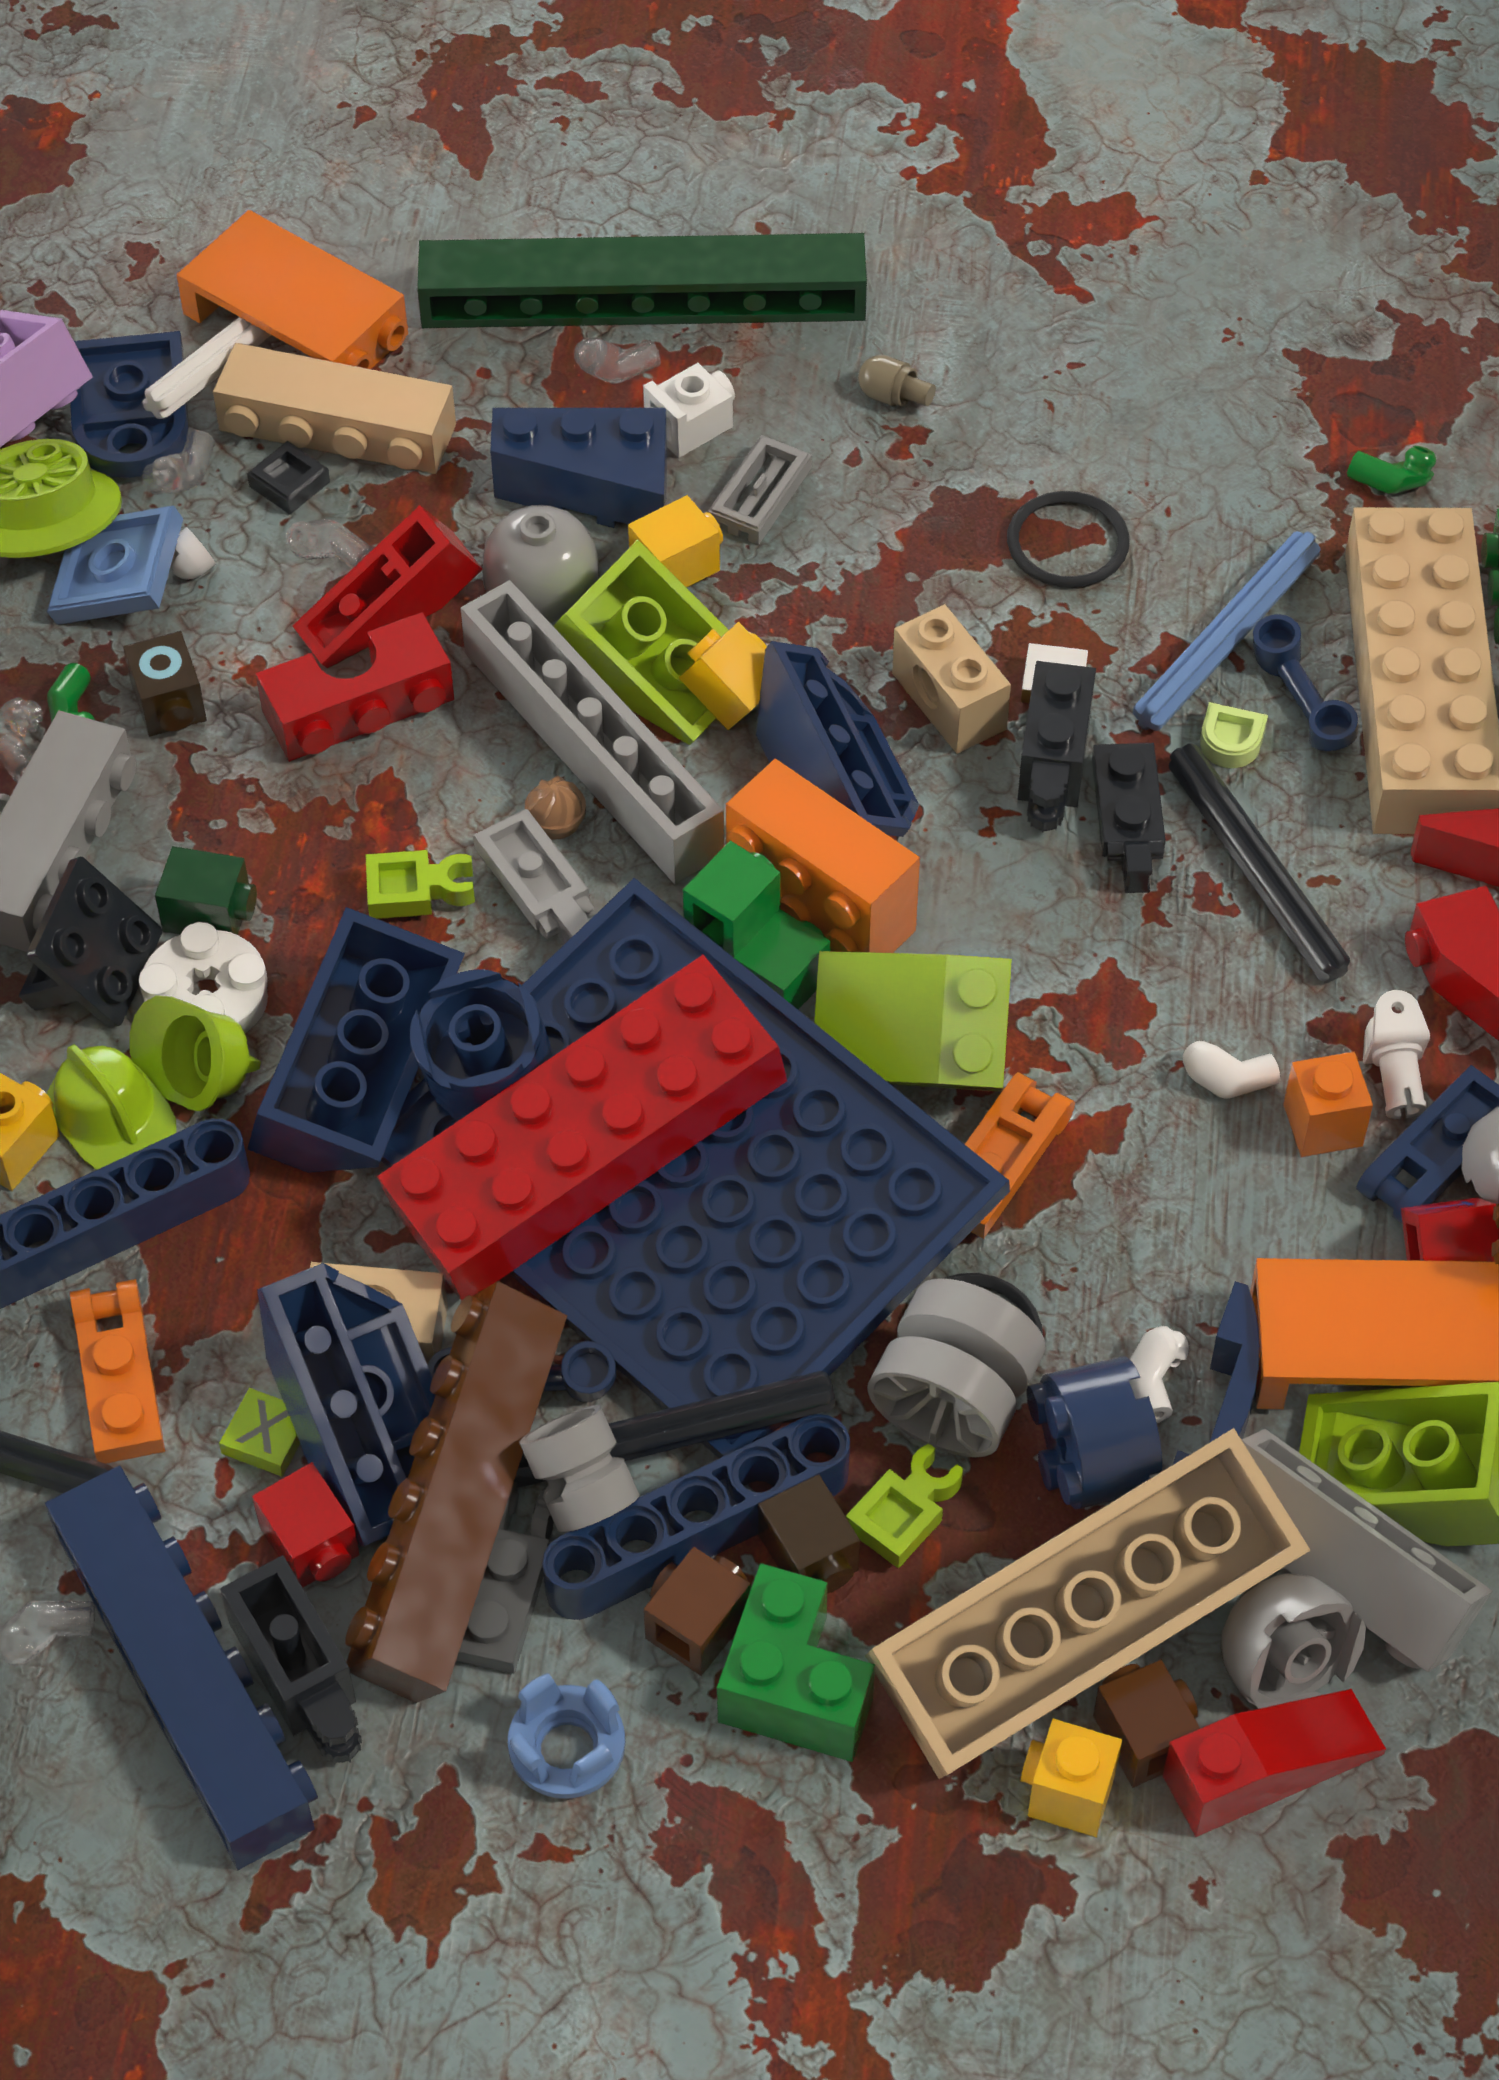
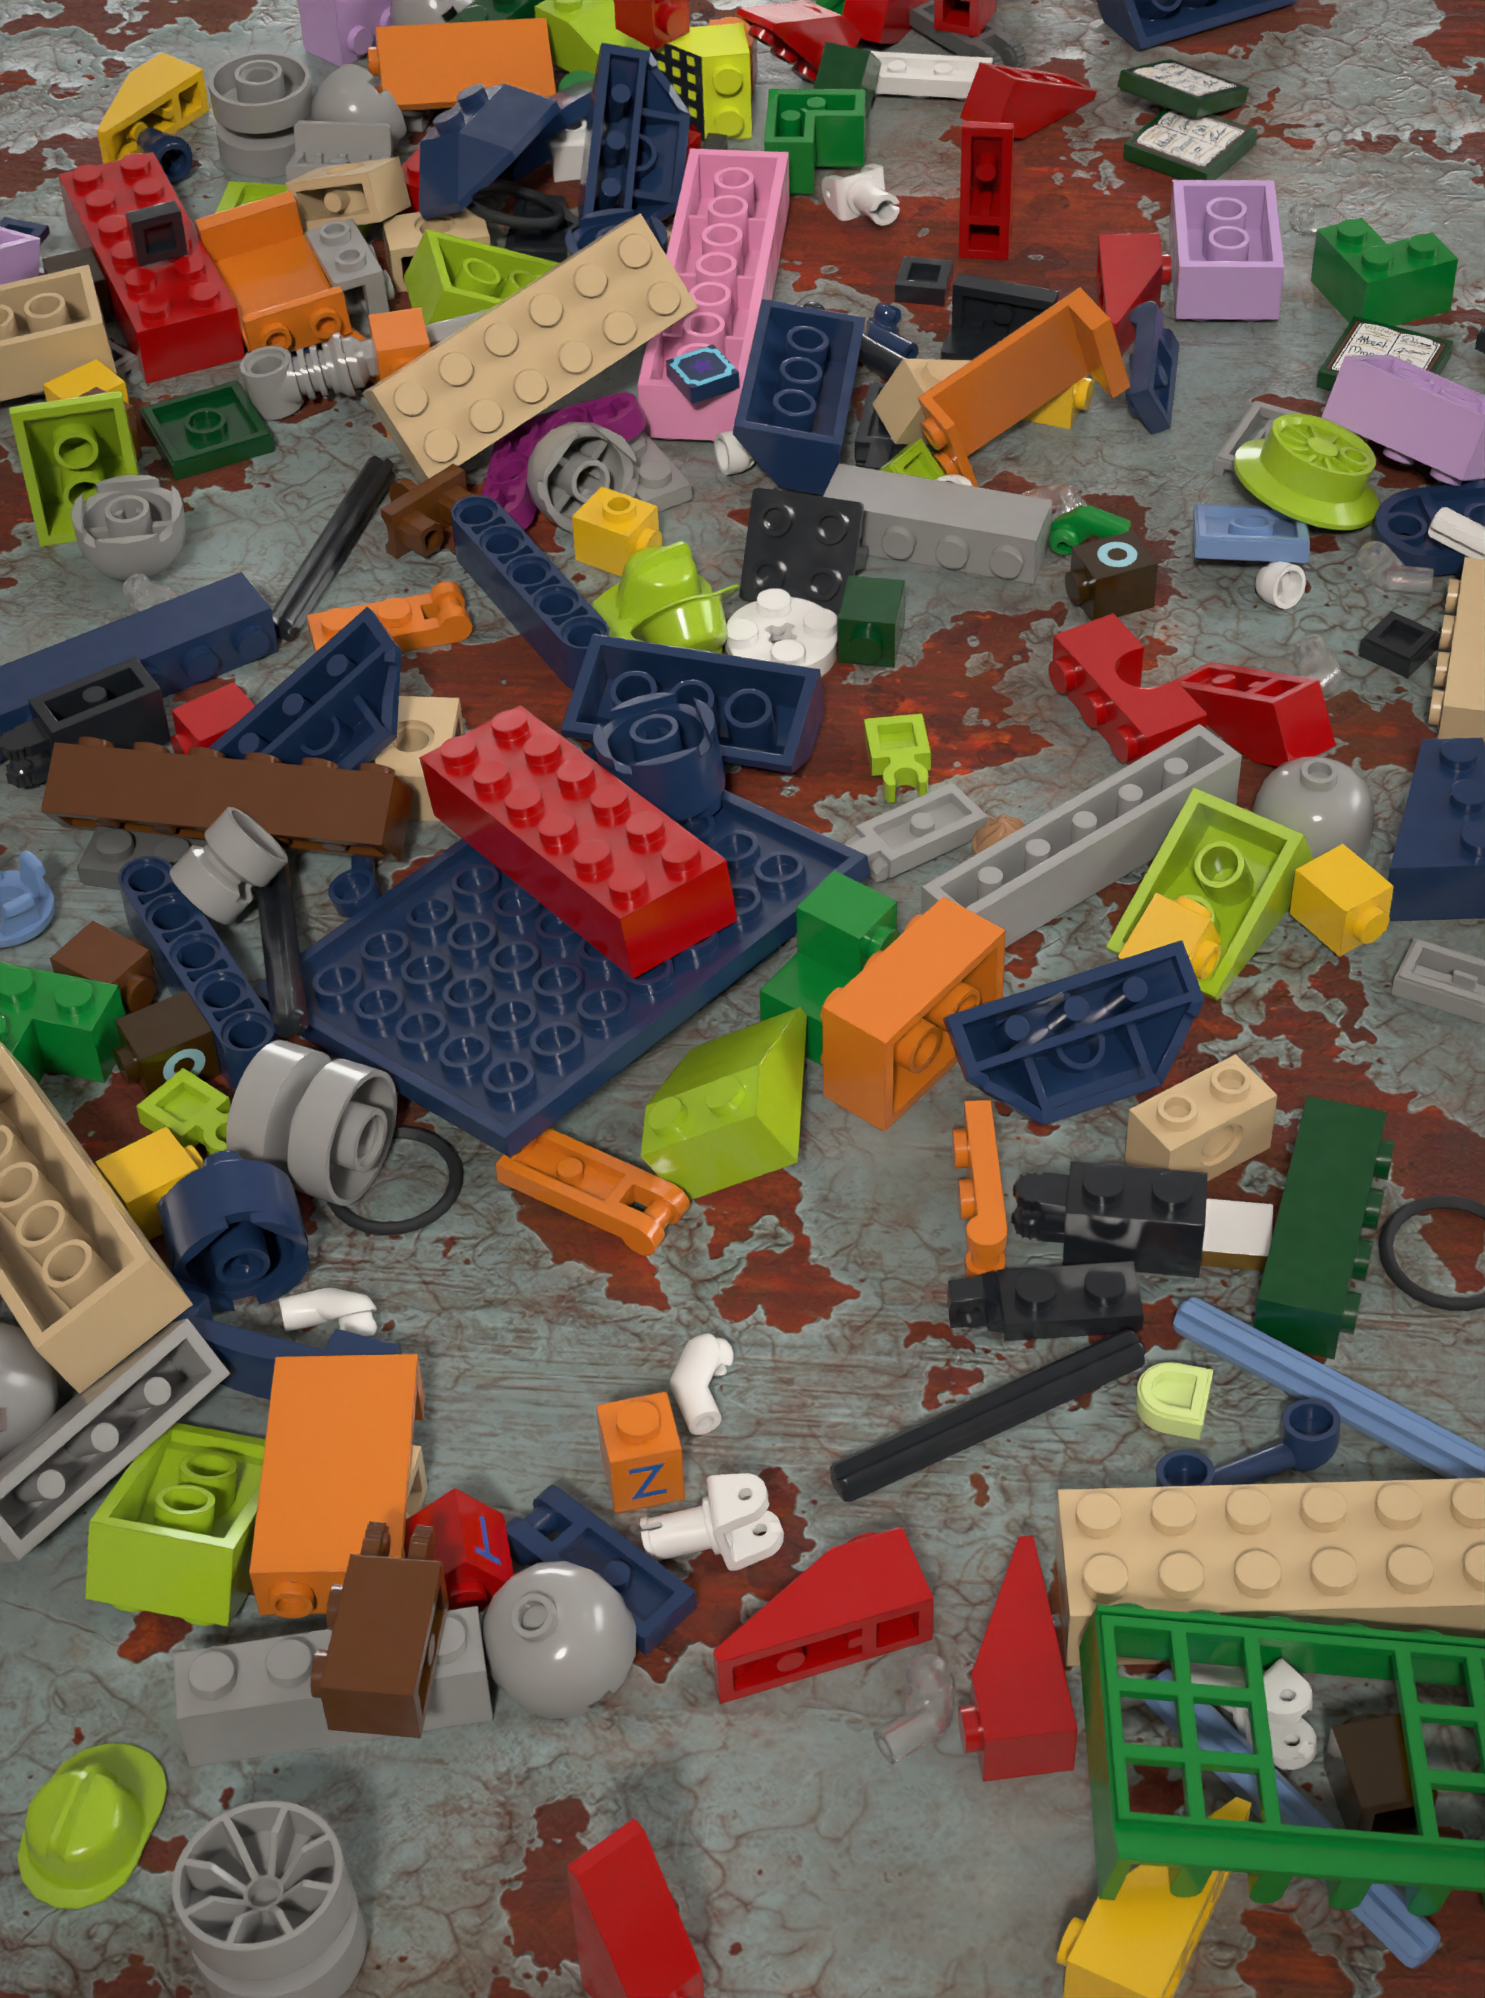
camera: 90 degrees right, 10 degrees down
none -> yellow brick [95,1126,203,1241]
none -> orange plate [951,1100,1007,1278]
none -> dark green brick [1253,1096,1395,1359]

